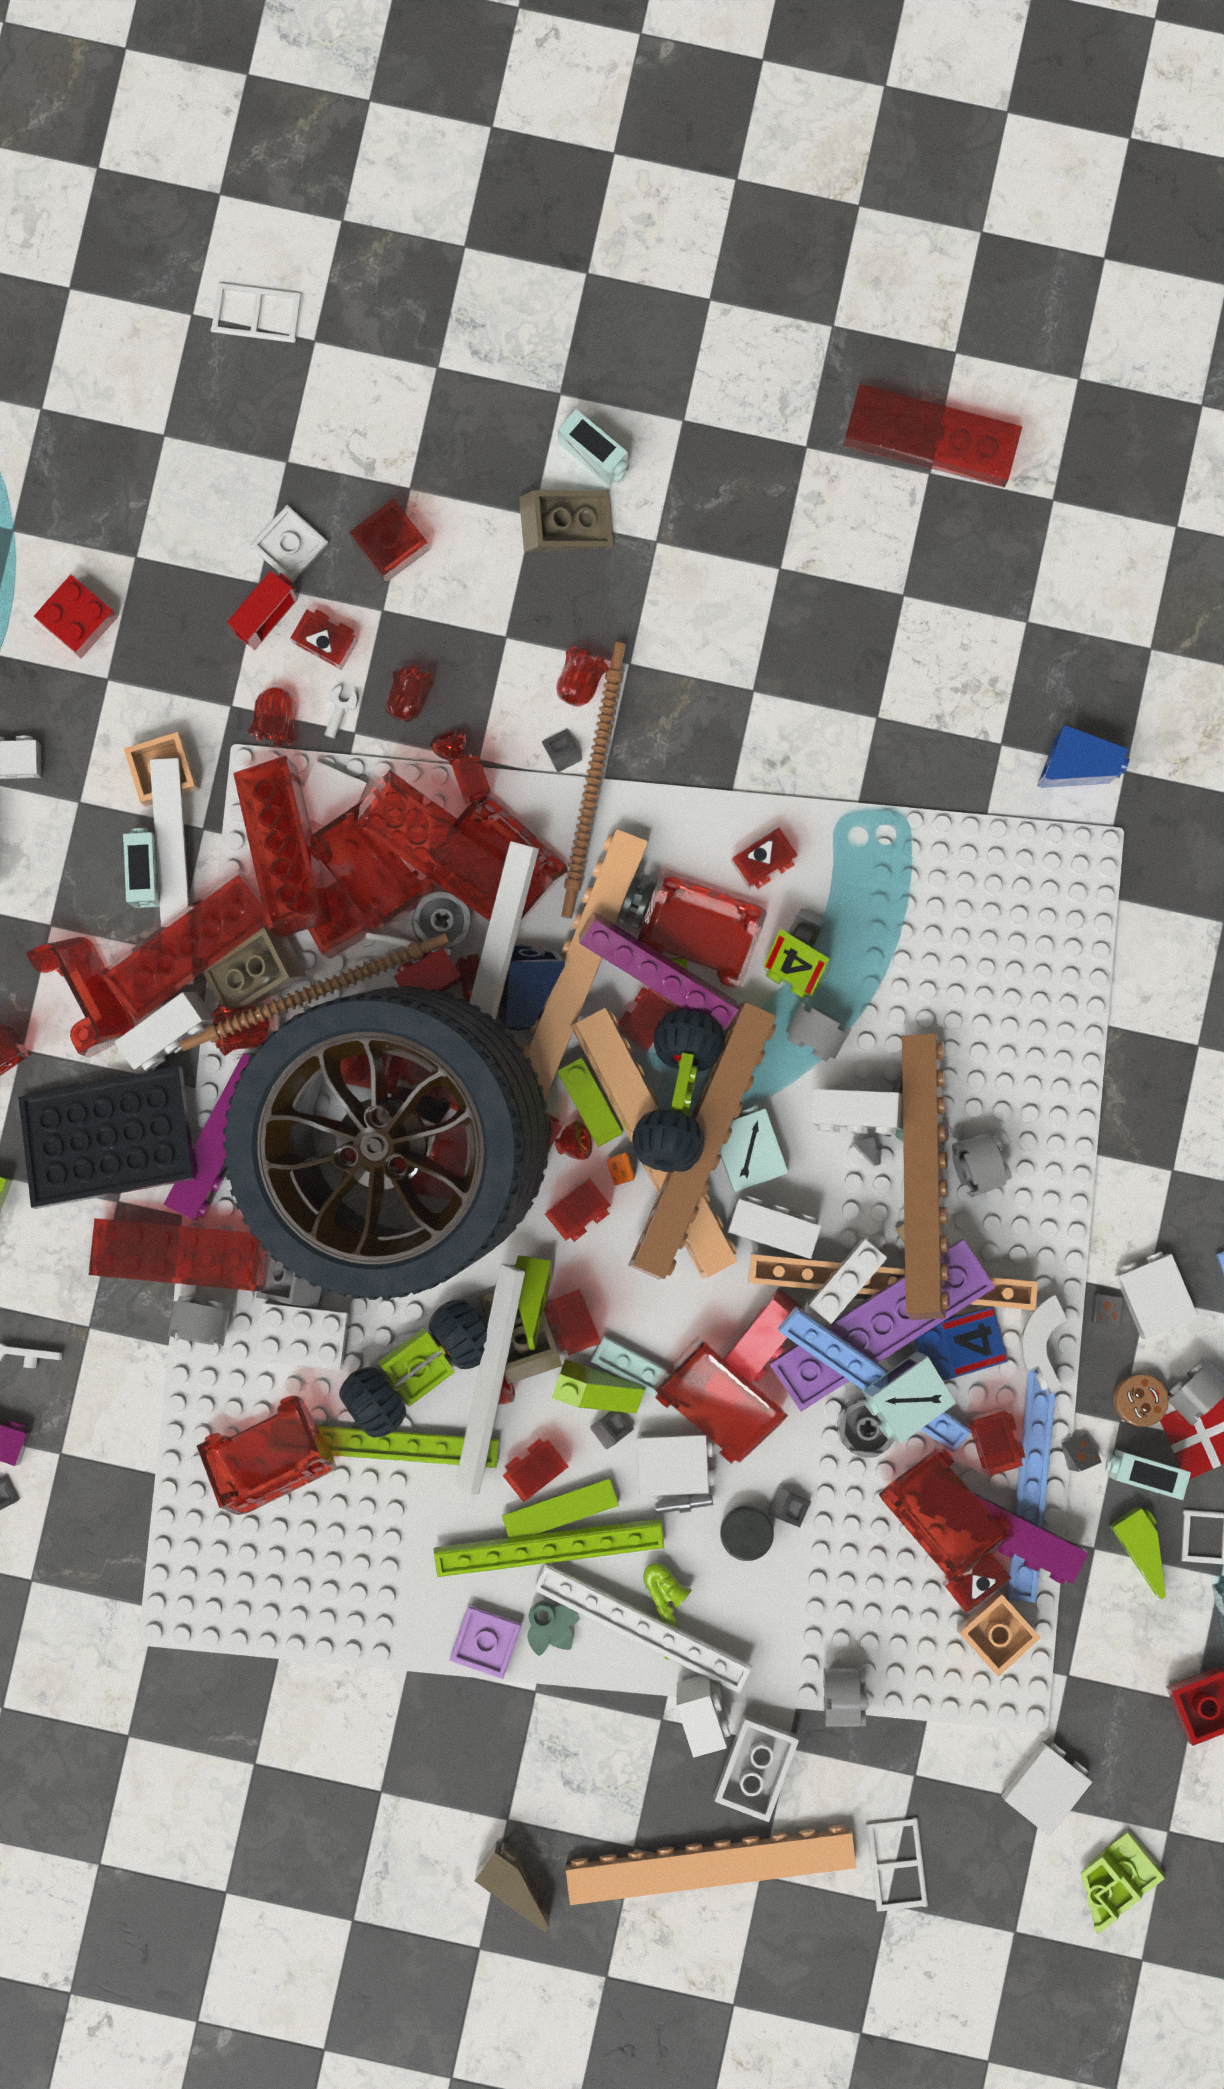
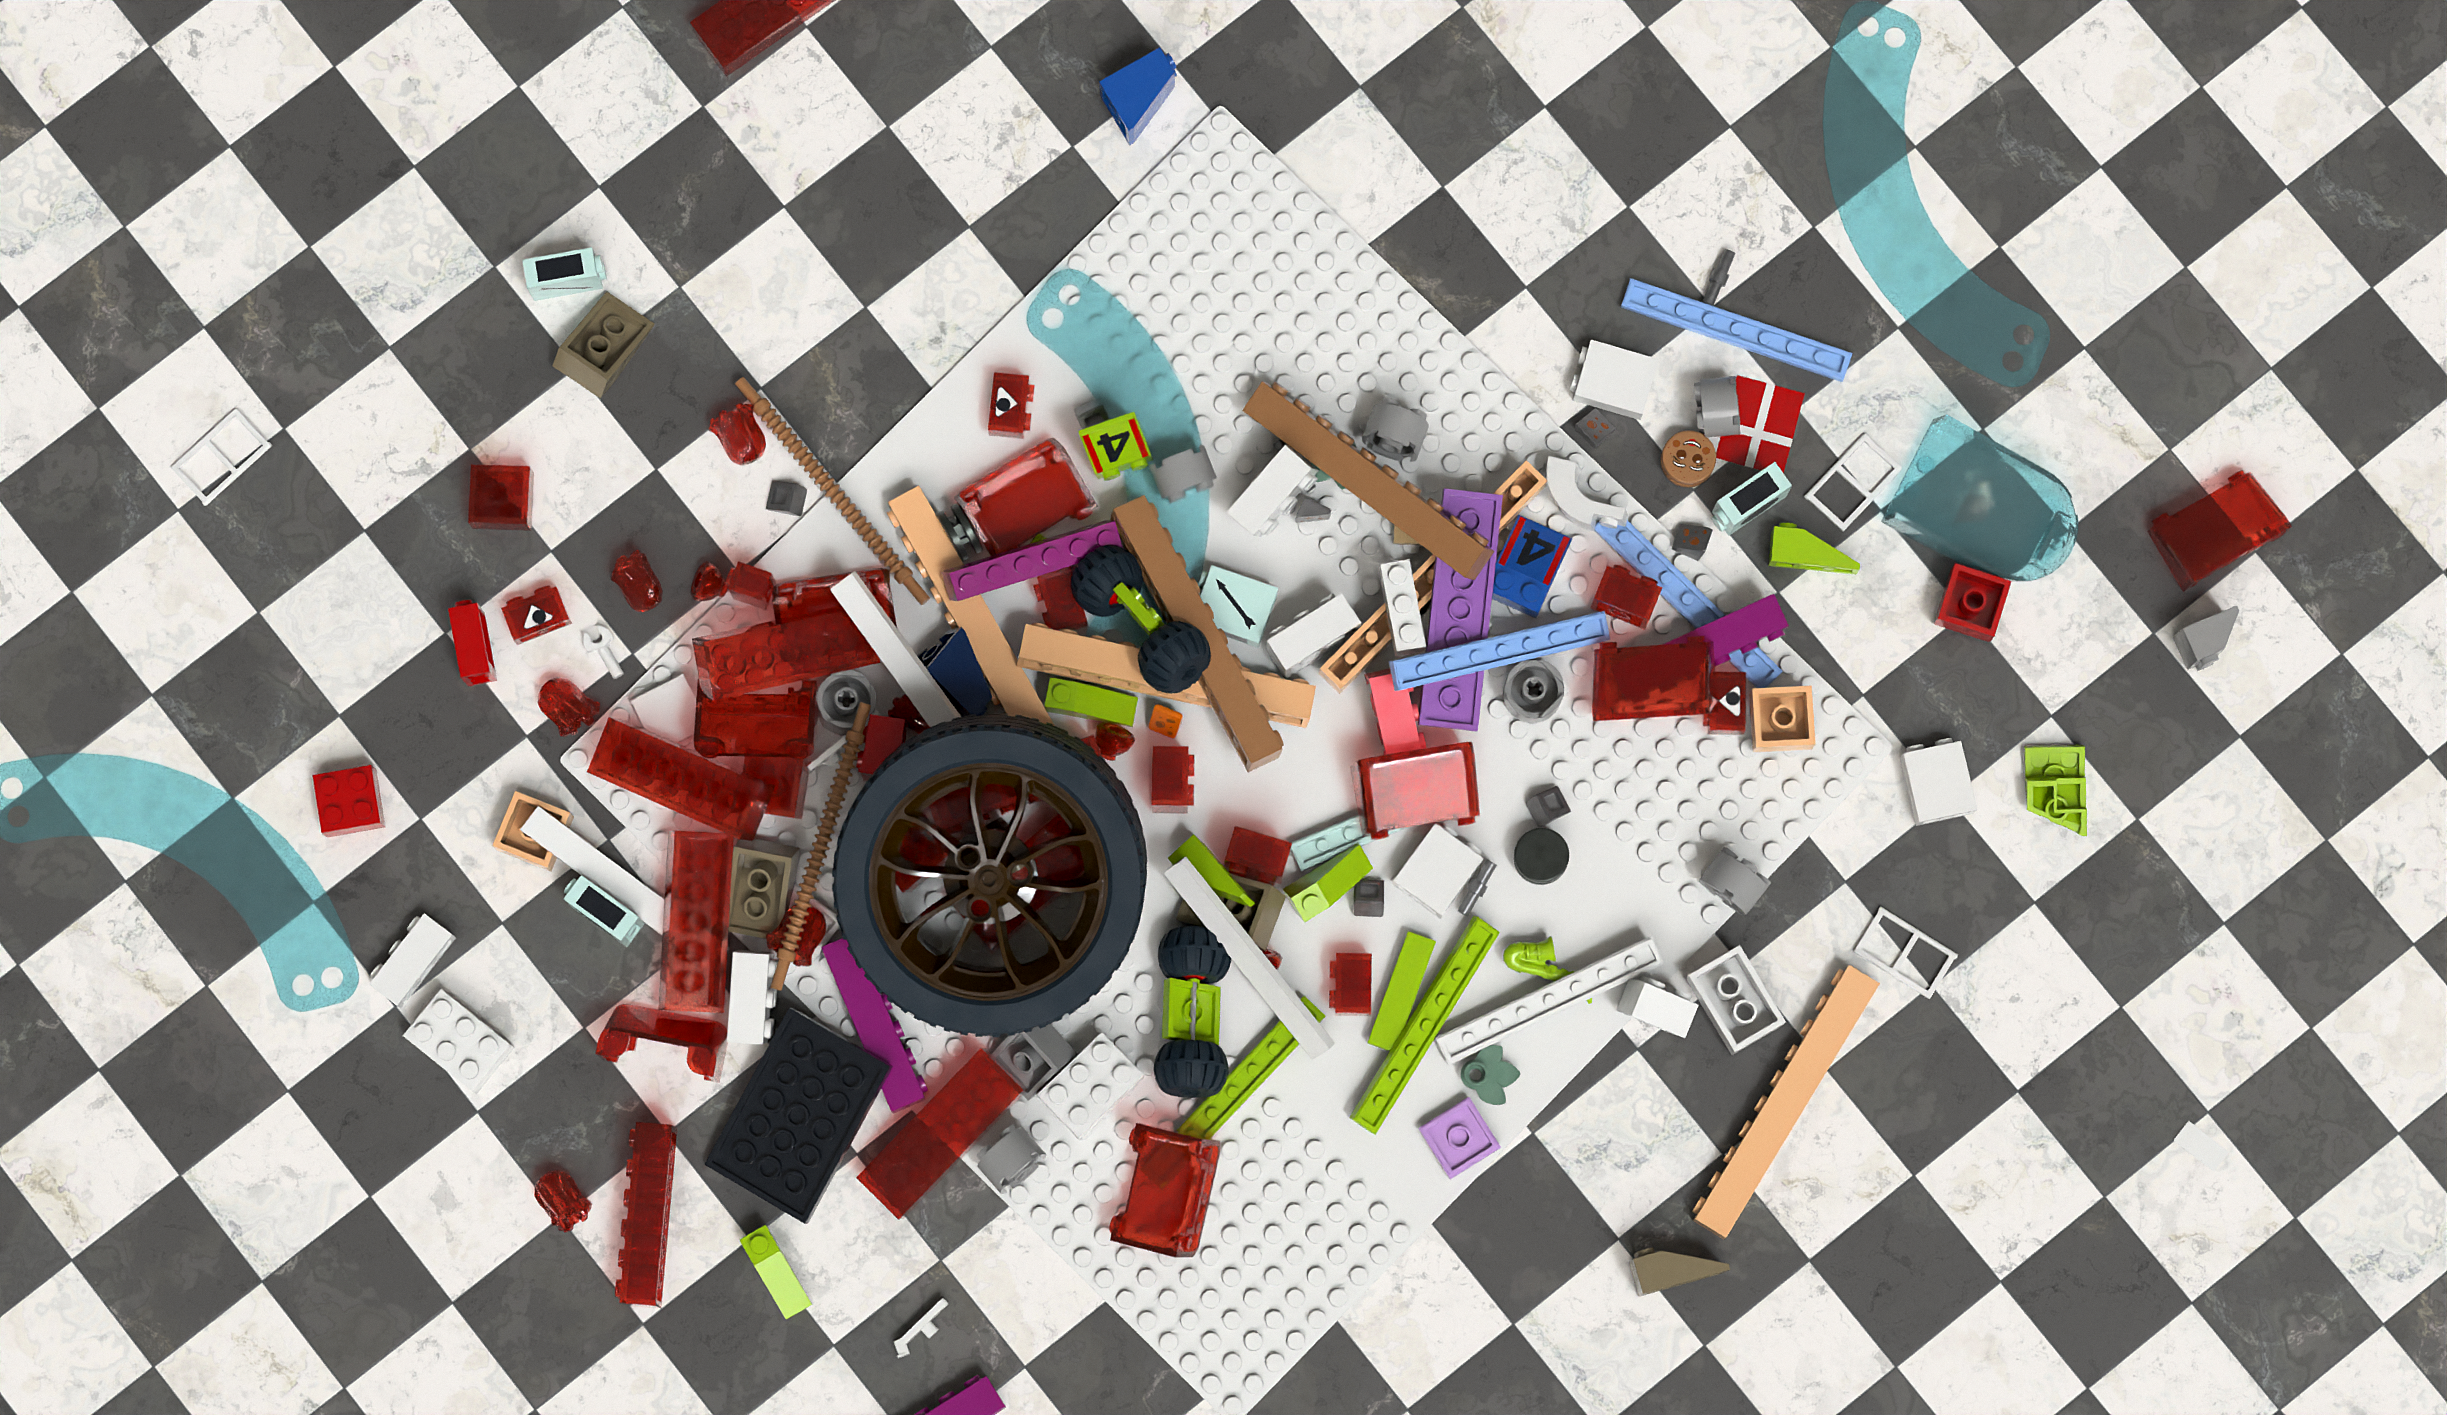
camera: 50 degrees left, 5 degrees down
white tile [249,505,329,583] -> none
light aqua brick [862,1351,956,1443] -> none

